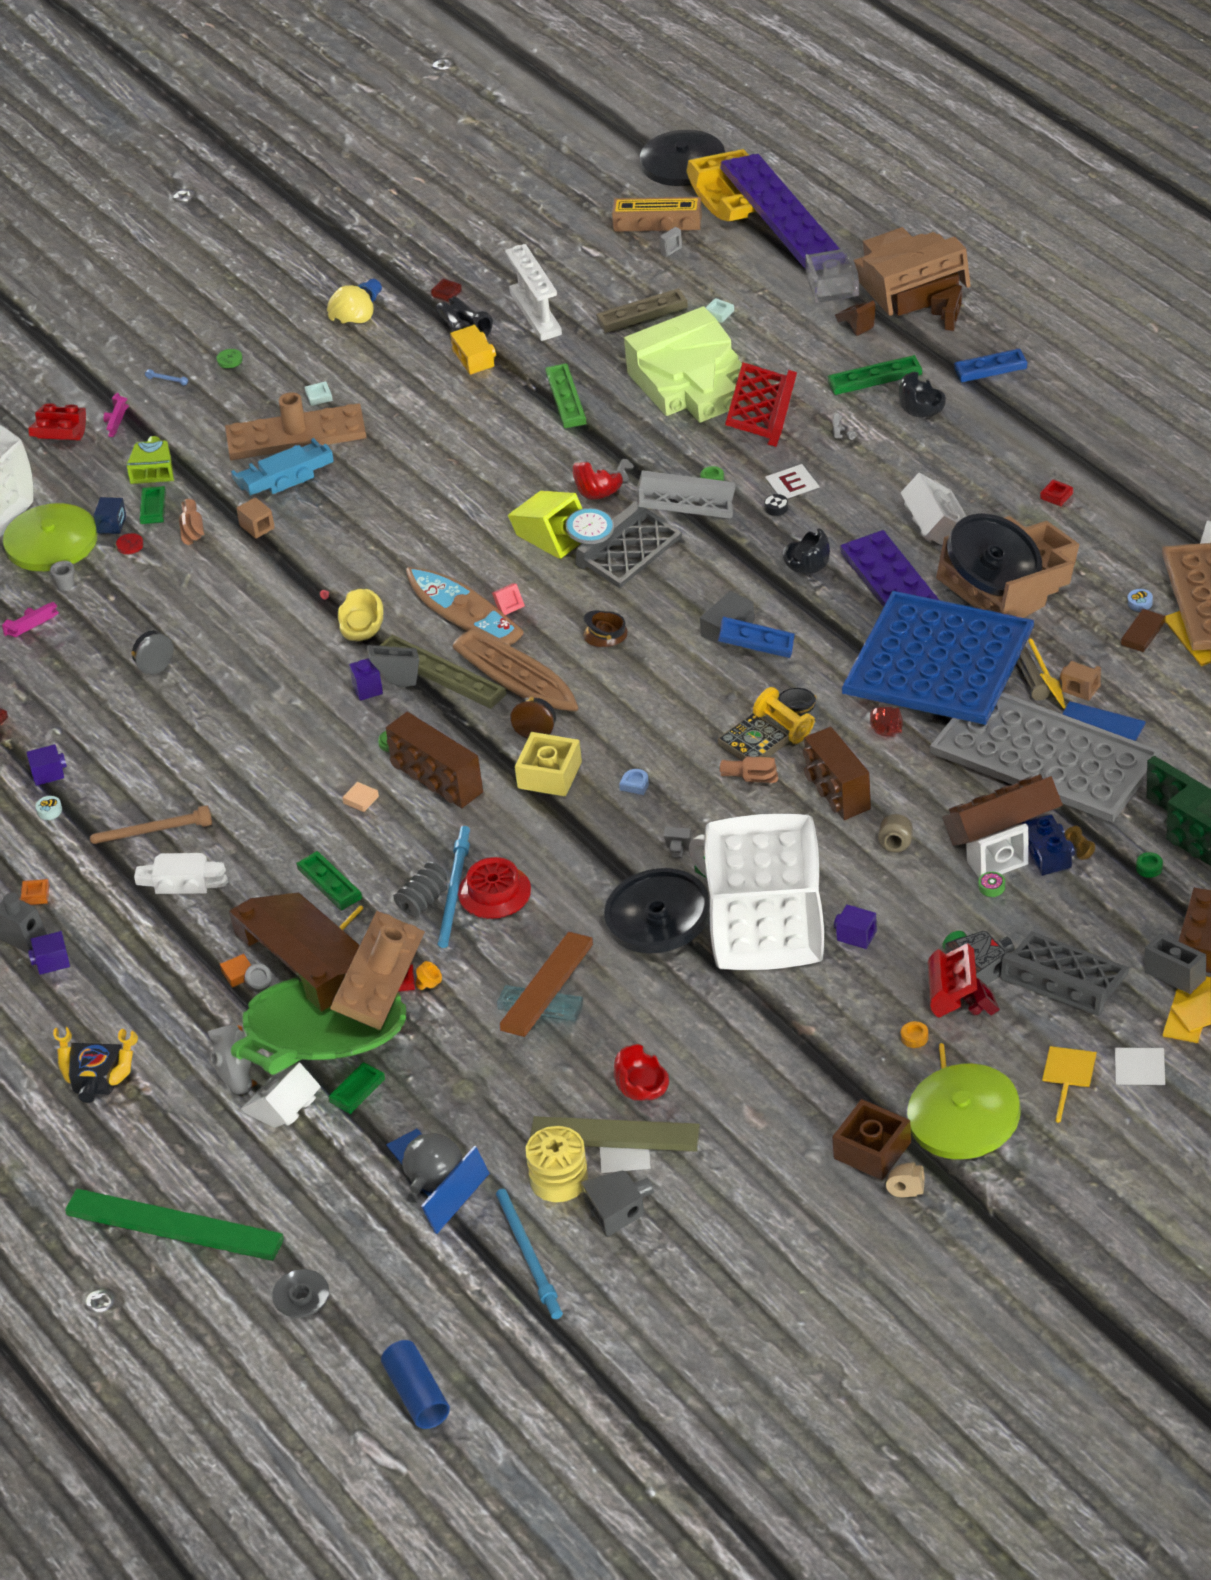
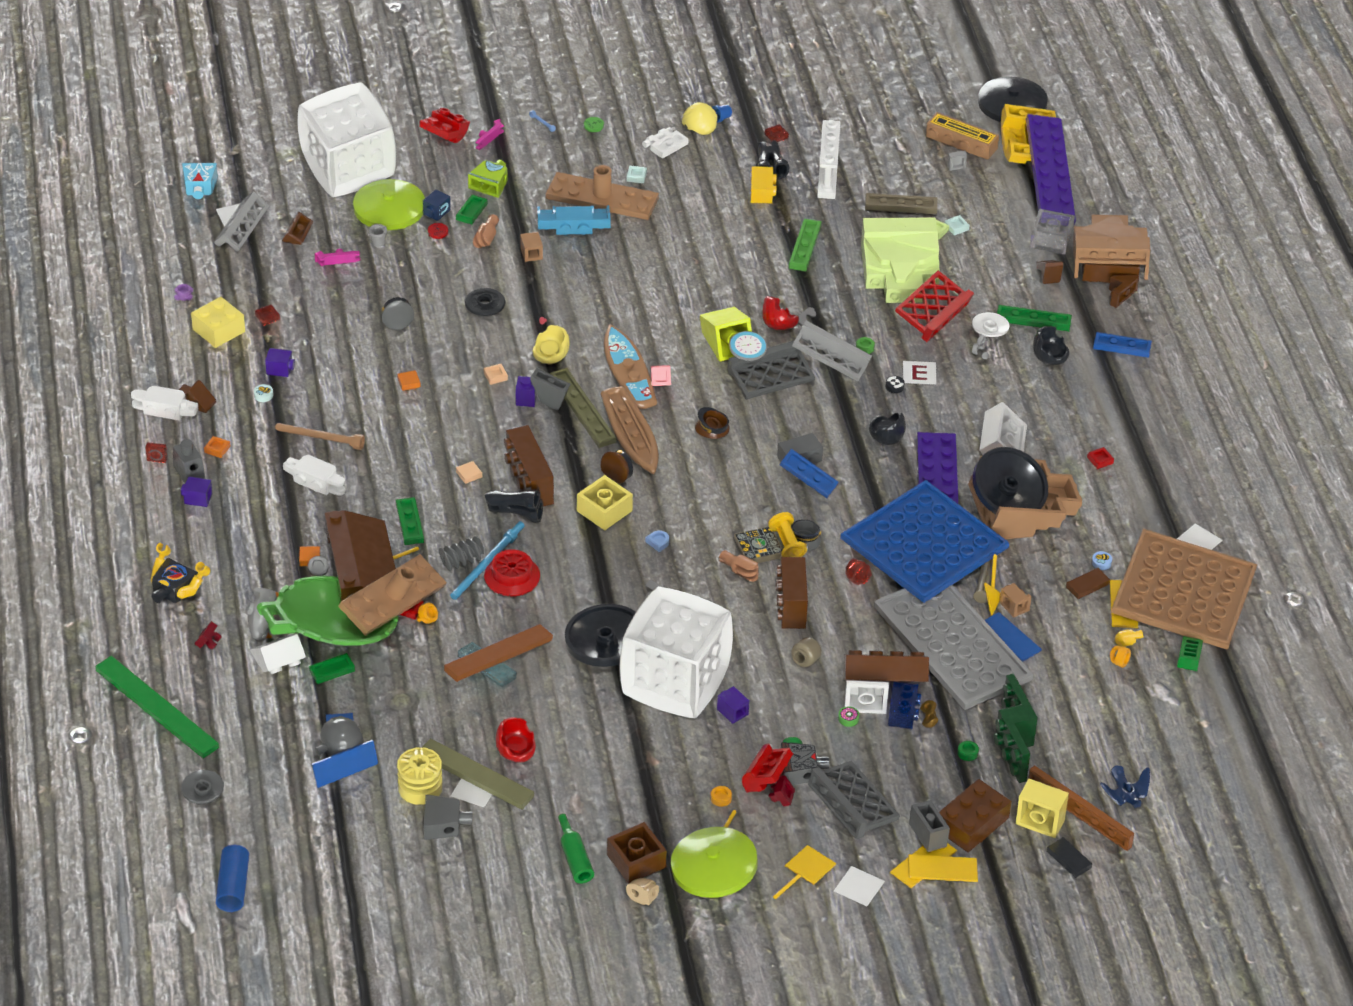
camera: 20 degrees right, 0 degrees up
dark azure bar [496,1189,563,1319] -> none
none -> dark red tile [194,621,222,649]
none -> orange tile [397,370,421,391]
none -> black wheel [465,288,506,316]
none -> light nougat tile [484,364,508,385]
none -> black piece [485,489,543,523]
none -> green piece [558,814,594,884]
none -> white plate [642,127,688,159]
none -> white dish [972,312,1009,337]

